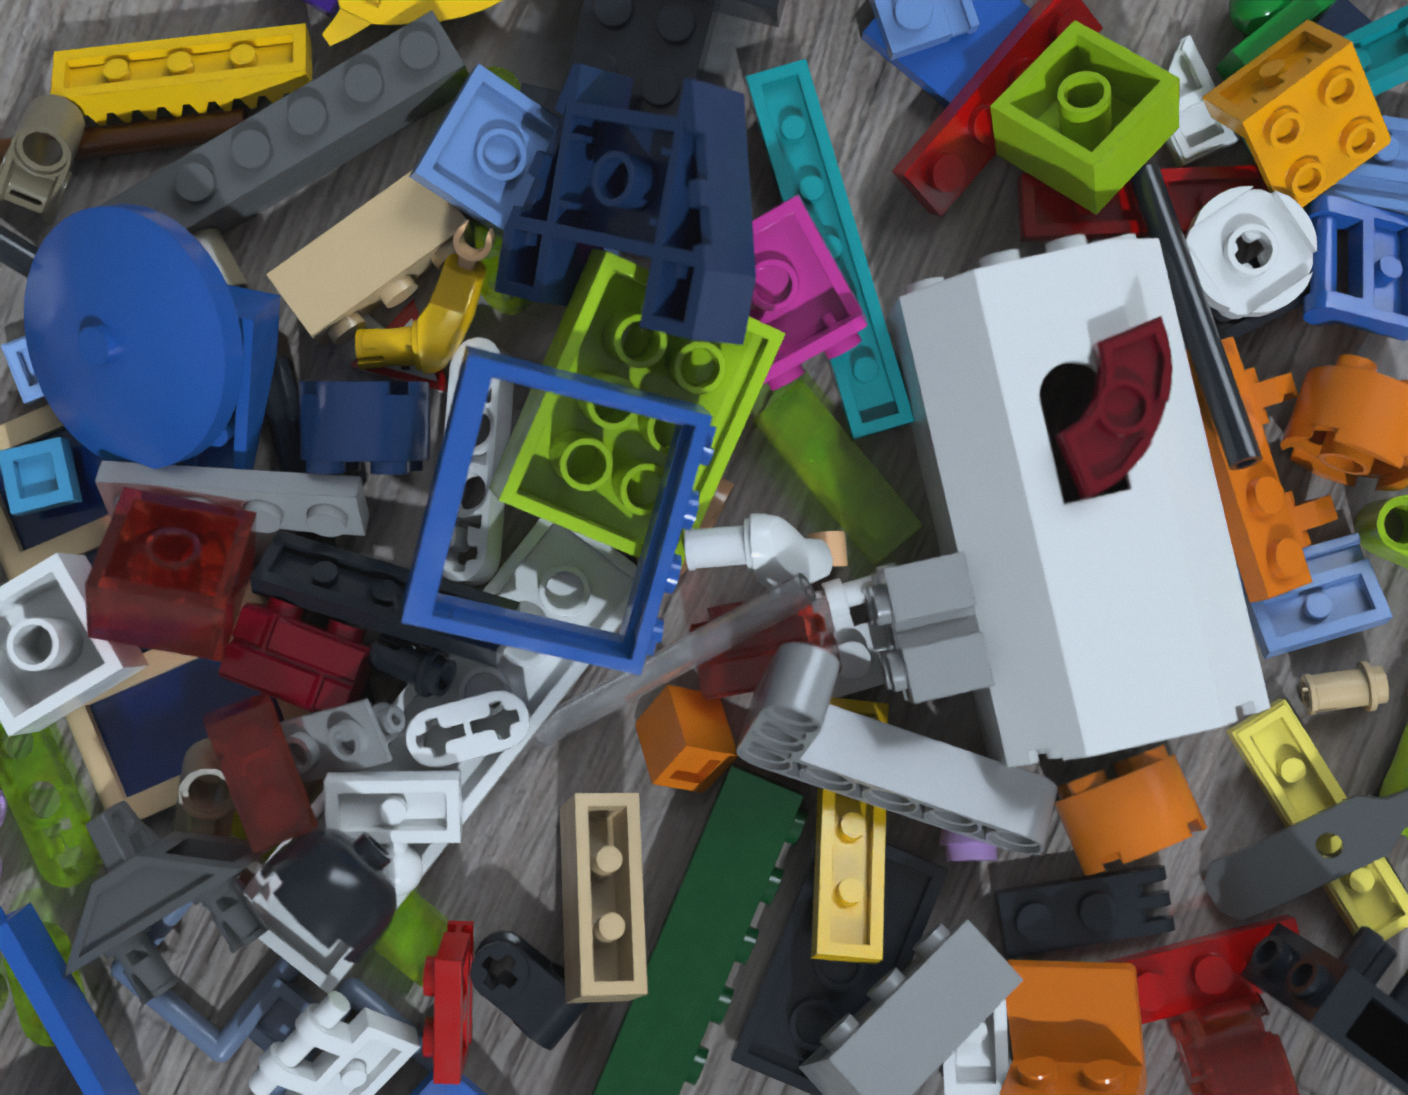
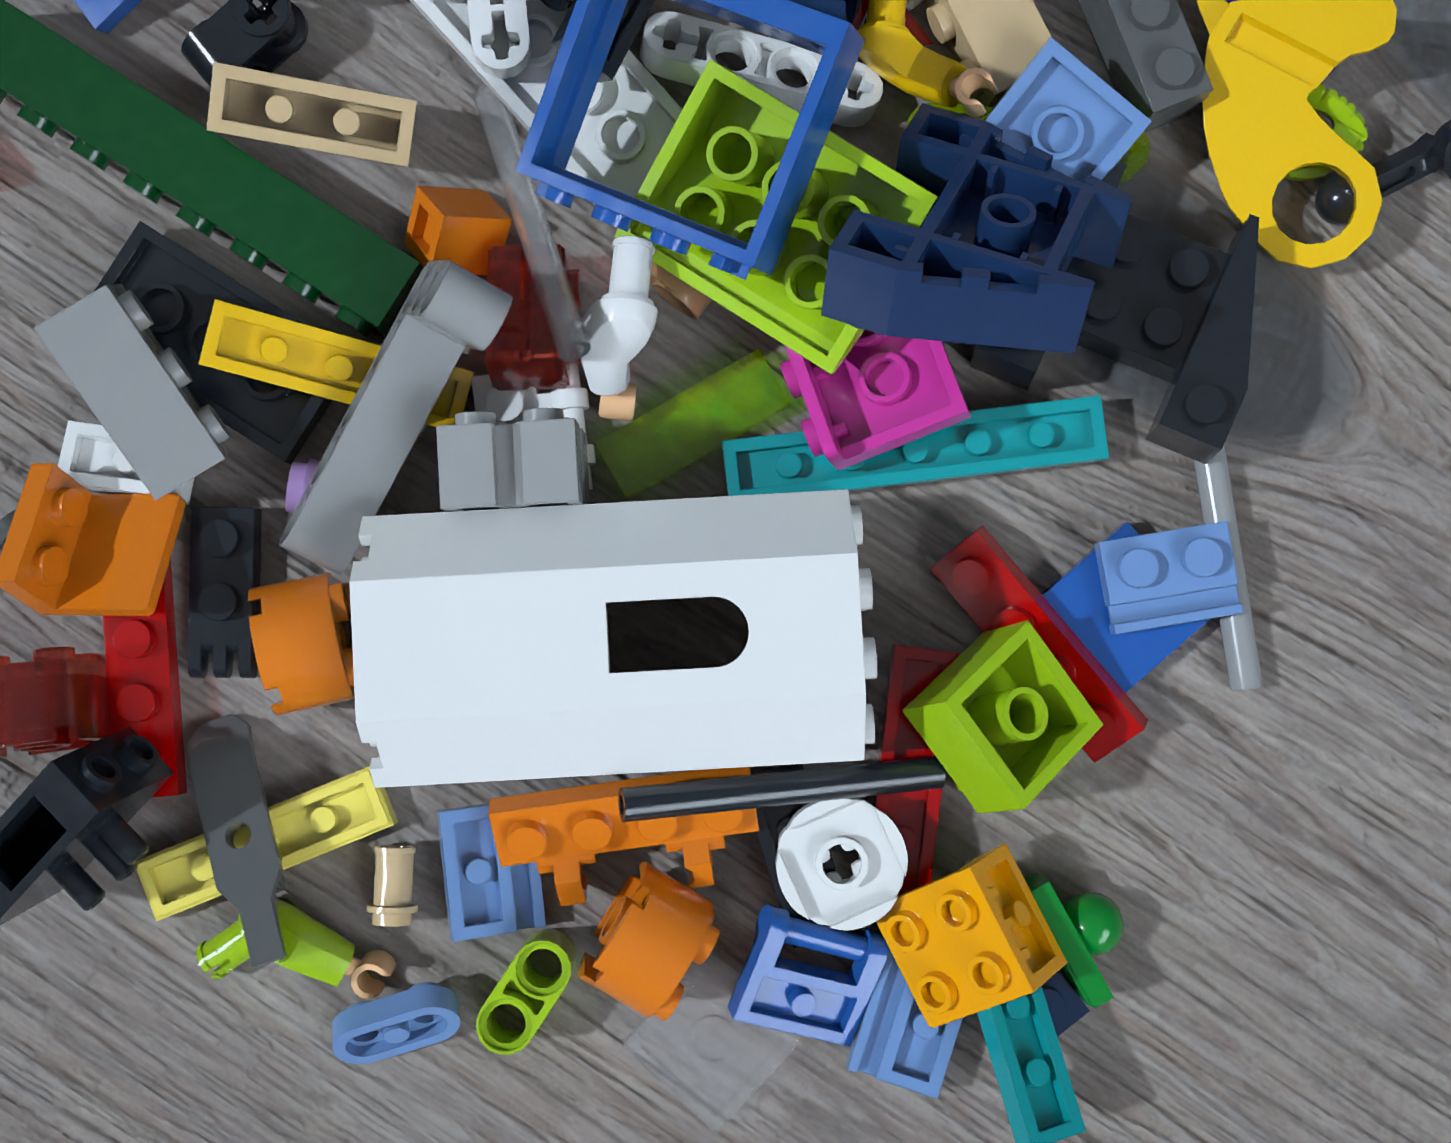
camera: 100 degrees right, 0 degrees up
dark red tile [1055,316,1173,500] -> none
white tile [1165,35,1240,168] -> none

